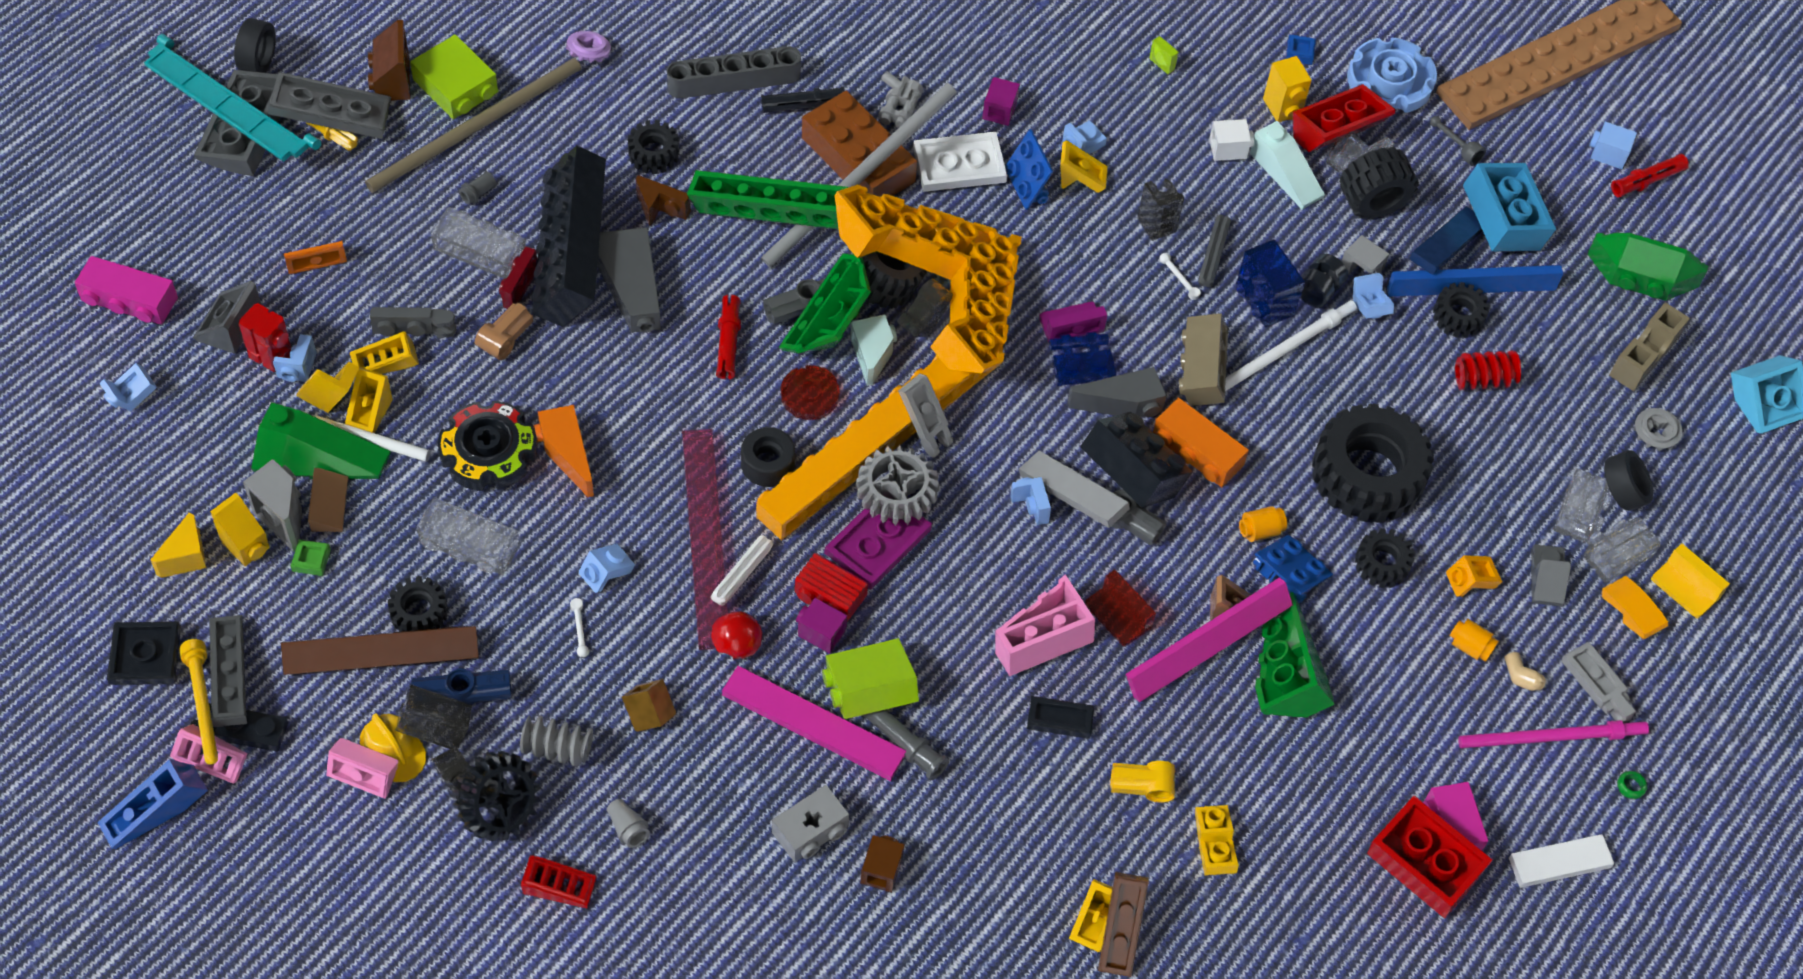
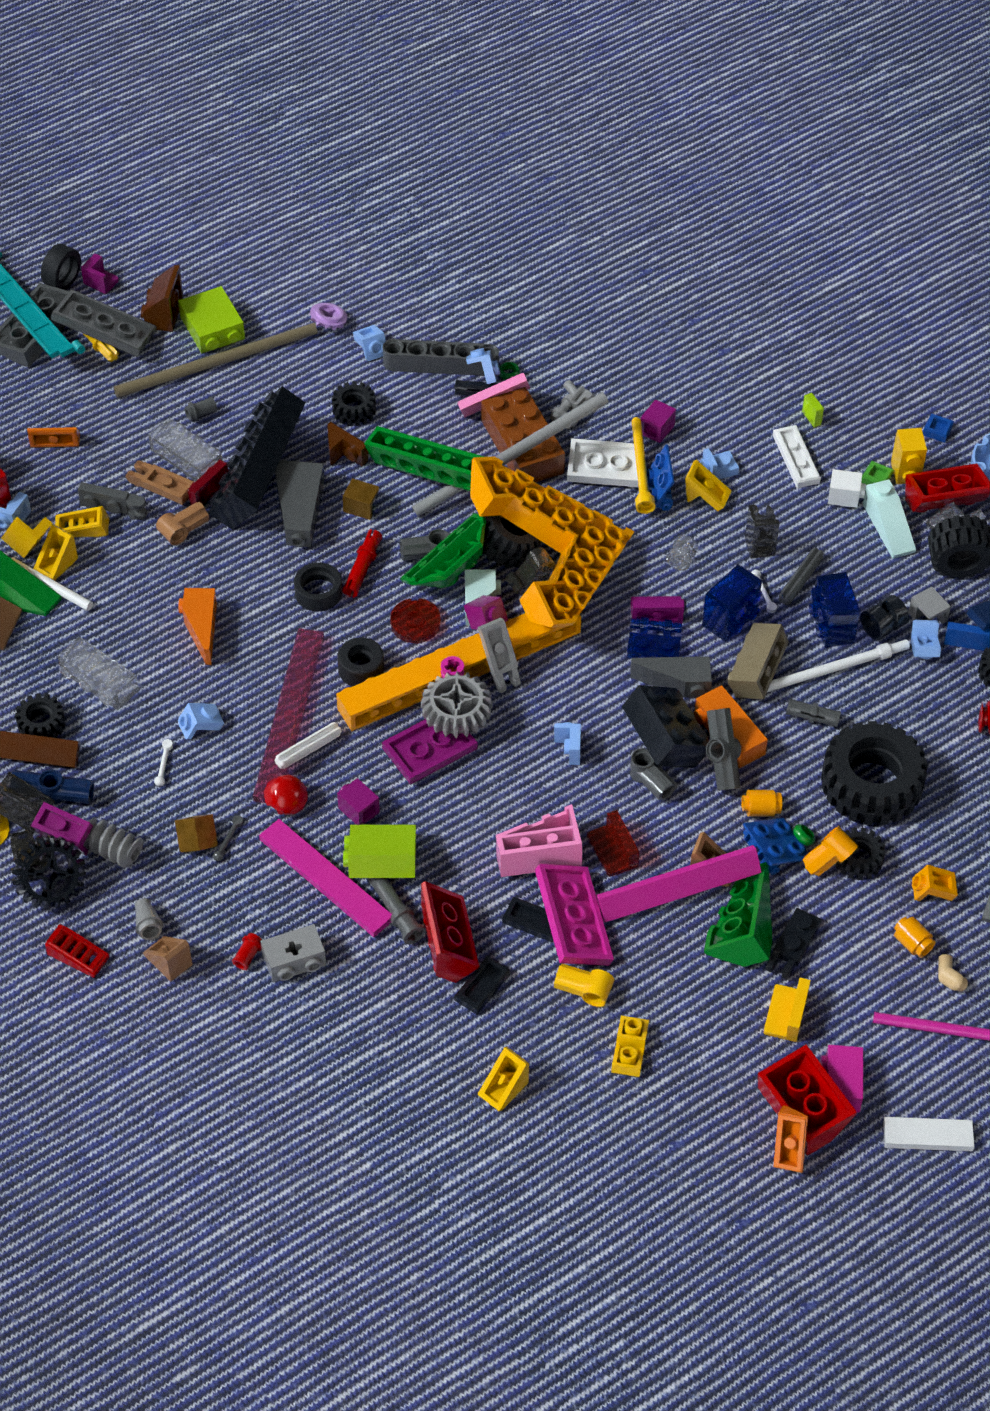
camera: 20 degrees right, 5 degrees down
black piece [438,401,538,491] -> none
red brick [795,553,868,622] -> none
reddish brown brick [860,835,905,893] -> none
light grey tile [1019,451,1130,528] -> none
reddish brown tile [1098,872,1149,977] -> none
none -> magenta panel [31,802,93,856]
none -> magenta panel [81,253,119,294]
none -> medium nougat hinge [125,460,194,505]
none -> medium nougat slope [143,936,192,982]
none -> dark grey hinge [213,815,243,861]
none -> red pin [232,933,262,970]
none -> black tyre [294,562,343,611]
none -> pearl gold panel [343,478,379,520]
none -> light blue bracket [353,325,386,361]
none -> red slope [421,881,480,983]
none -> dark pink bush [441,656,464,678]
none -> black tile [454,956,510,1015]
none -> bright pink tile [458,373,530,418]
none -> magenta brick [463,595,509,630]
none -> light blue bracket [466,348,500,384]
none -> green piece [499,362,520,380]
none -> dark pink plate [535,864,614,966]
none -> yellow piece [631,417,656,514]
none -> clear wheel [666,535,699,571]
none -> clear blue brick [702,564,762,642]
none -> dark grey piece [706,708,741,791]
none -> yellow panel [763,978,811,1042]
none -> black hinge [765,908,822,980]
none -> white tile [773,425,821,488]
none -> orange slope [773,1106,808,1173]
none -> dark grey pin [786,698,841,728]
none -> green piece [793,824,815,846]
none -> light orange piece [803,826,858,877]
none -> bright green tile [861,461,894,485]

